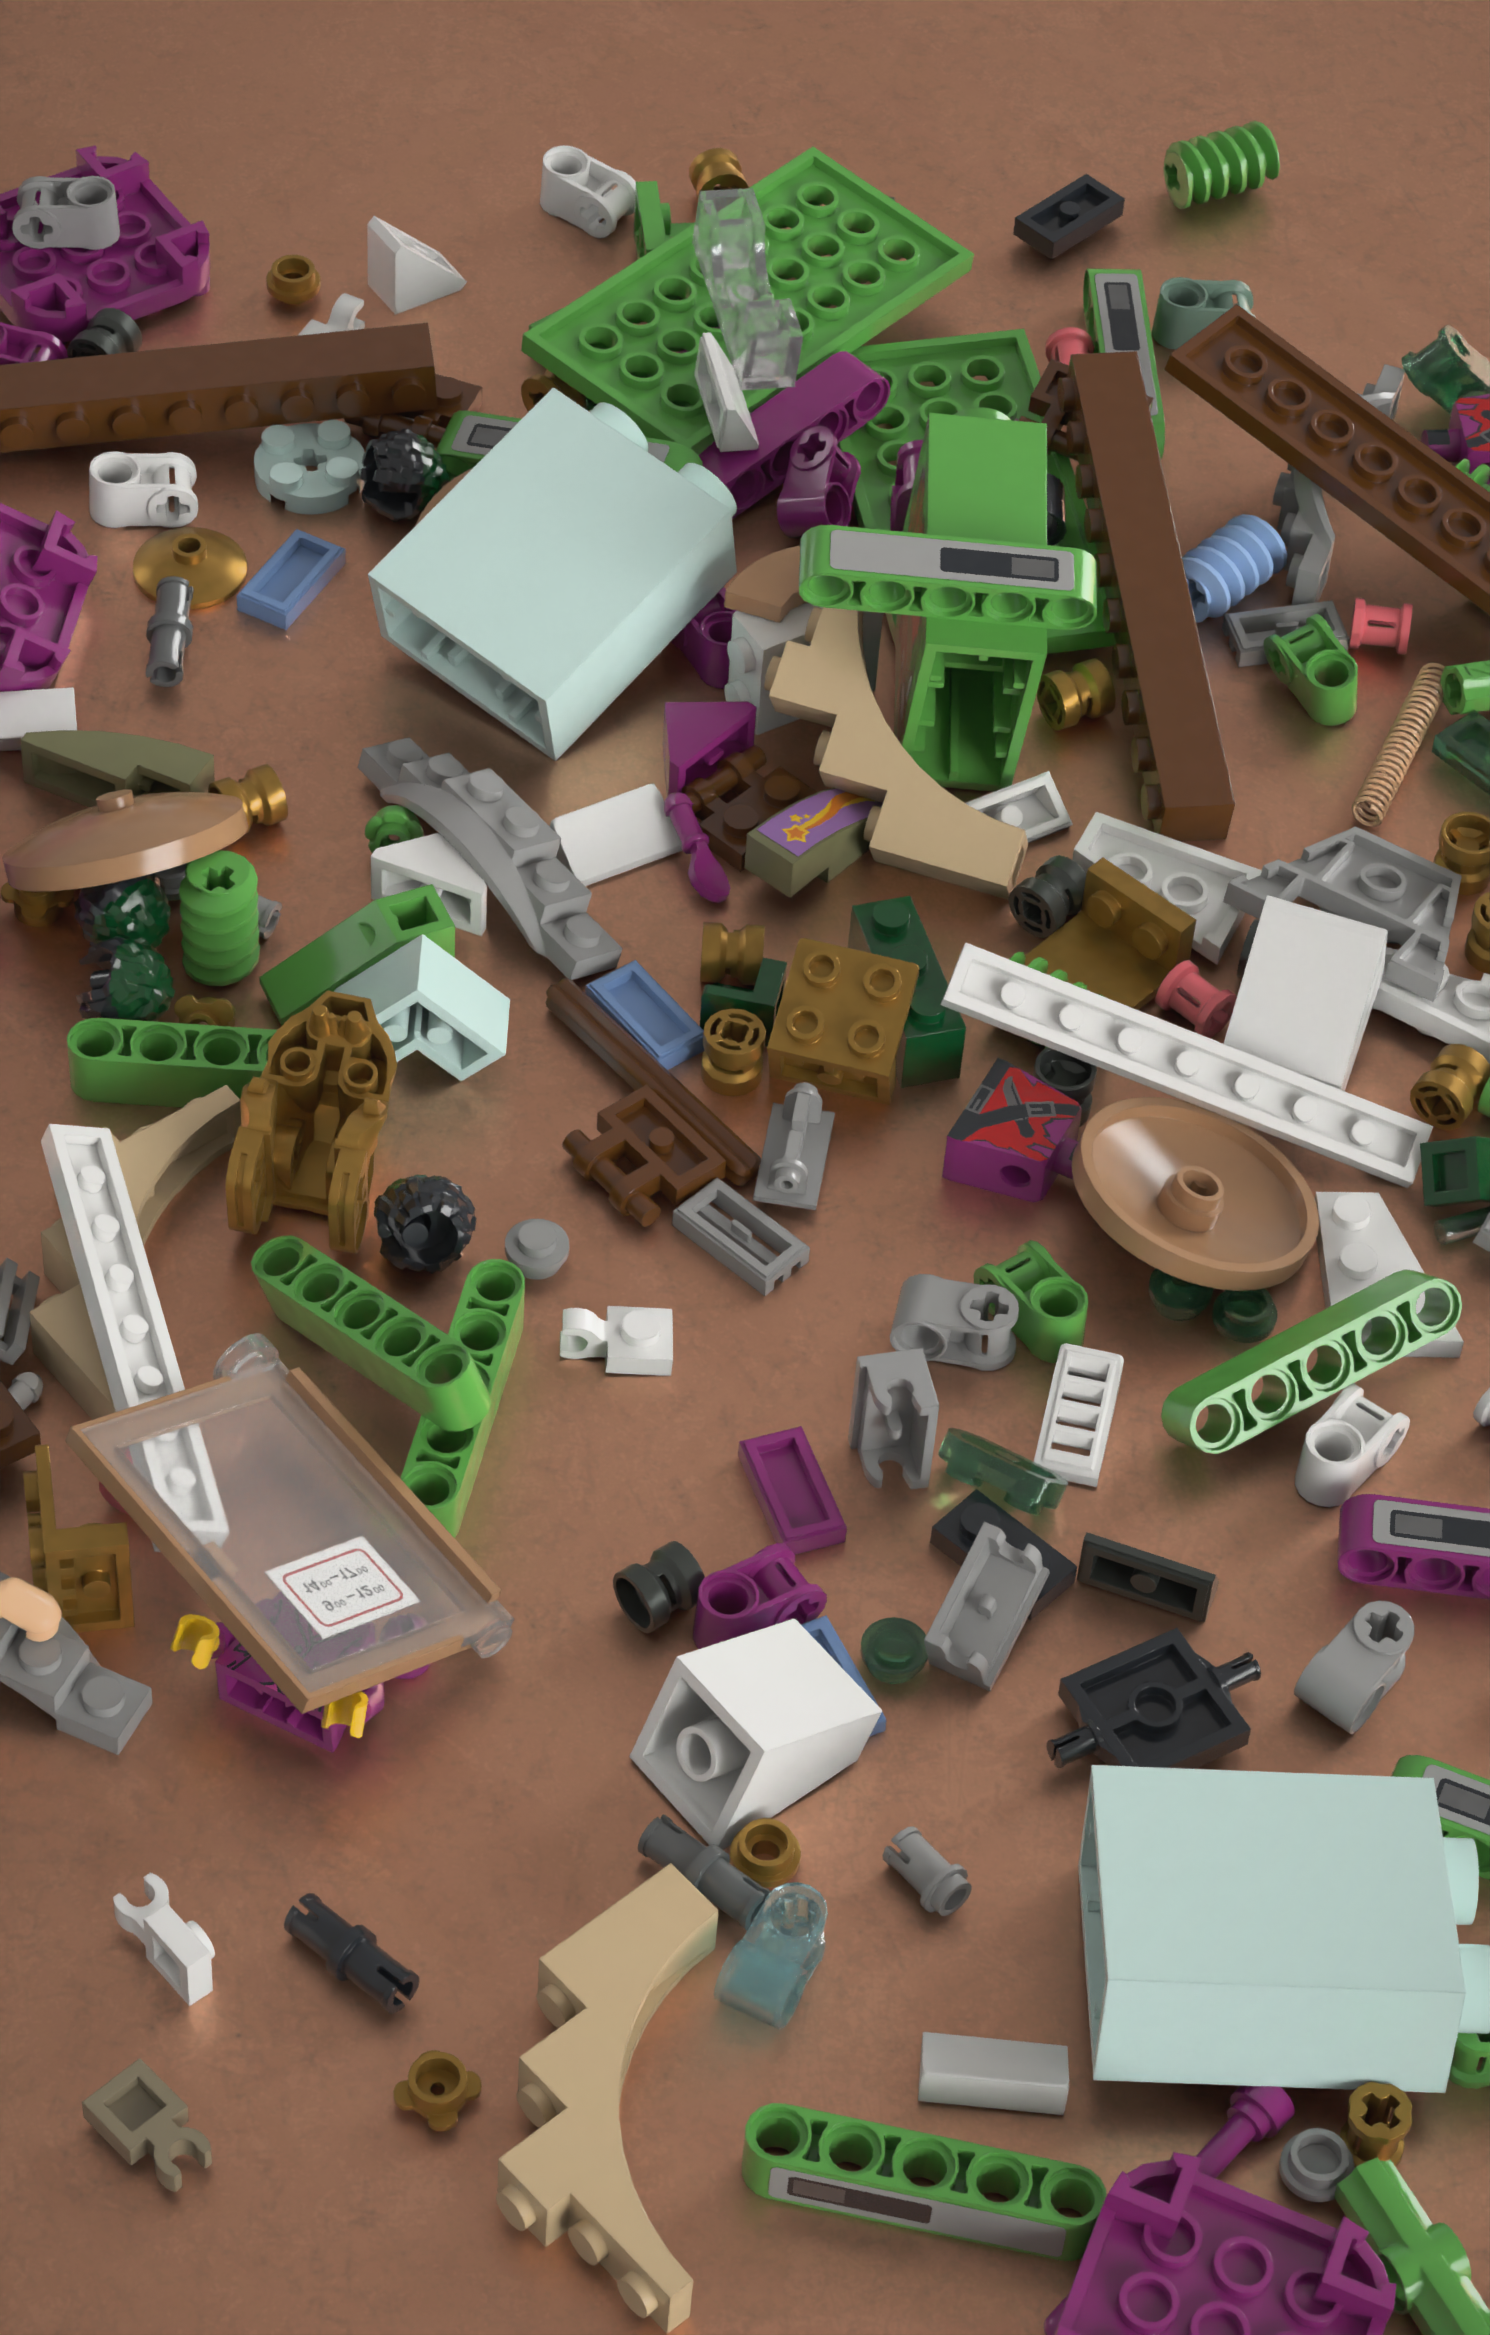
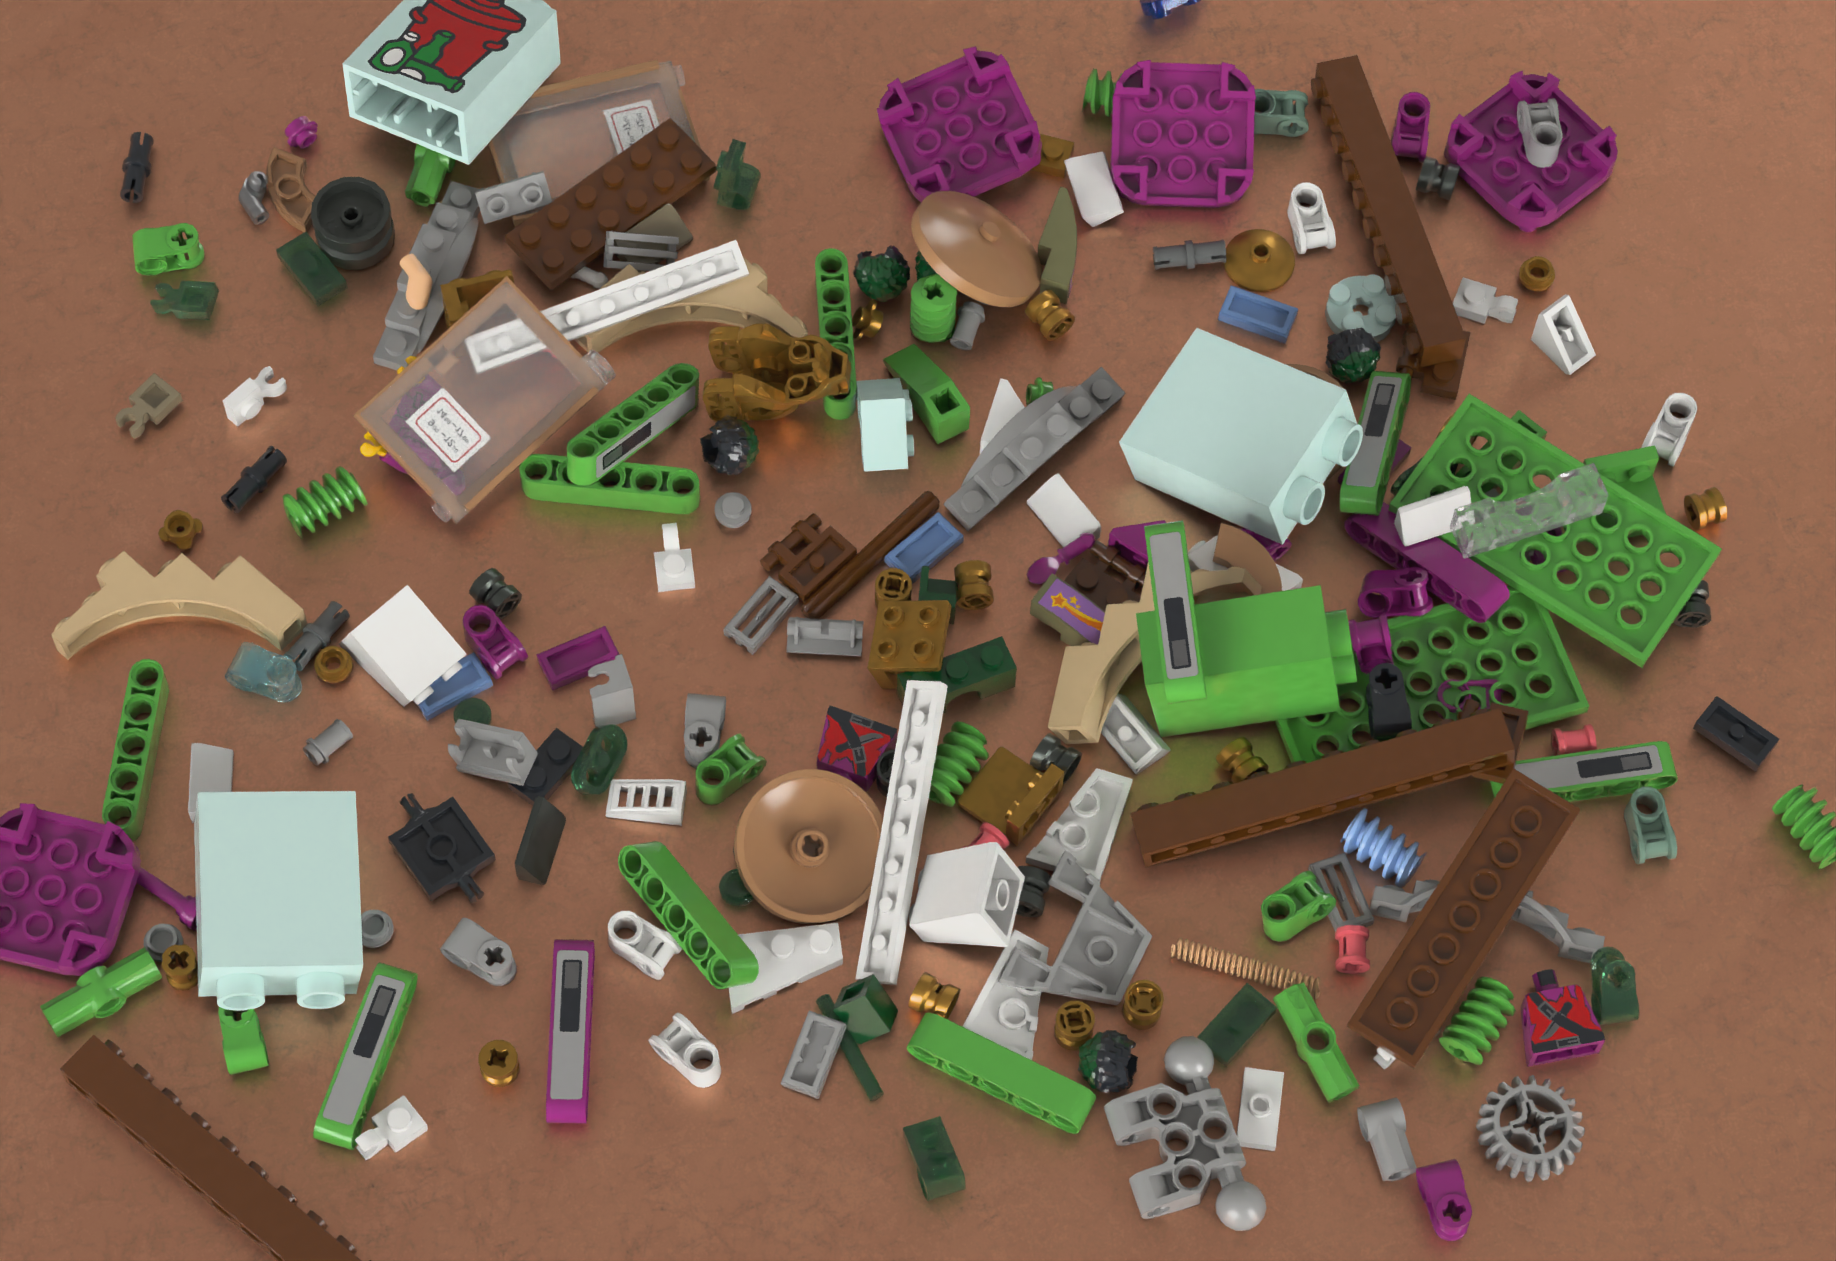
camera: 85 degrees right, 15 degrees up
none -> bright green piece [283,466,368,539]

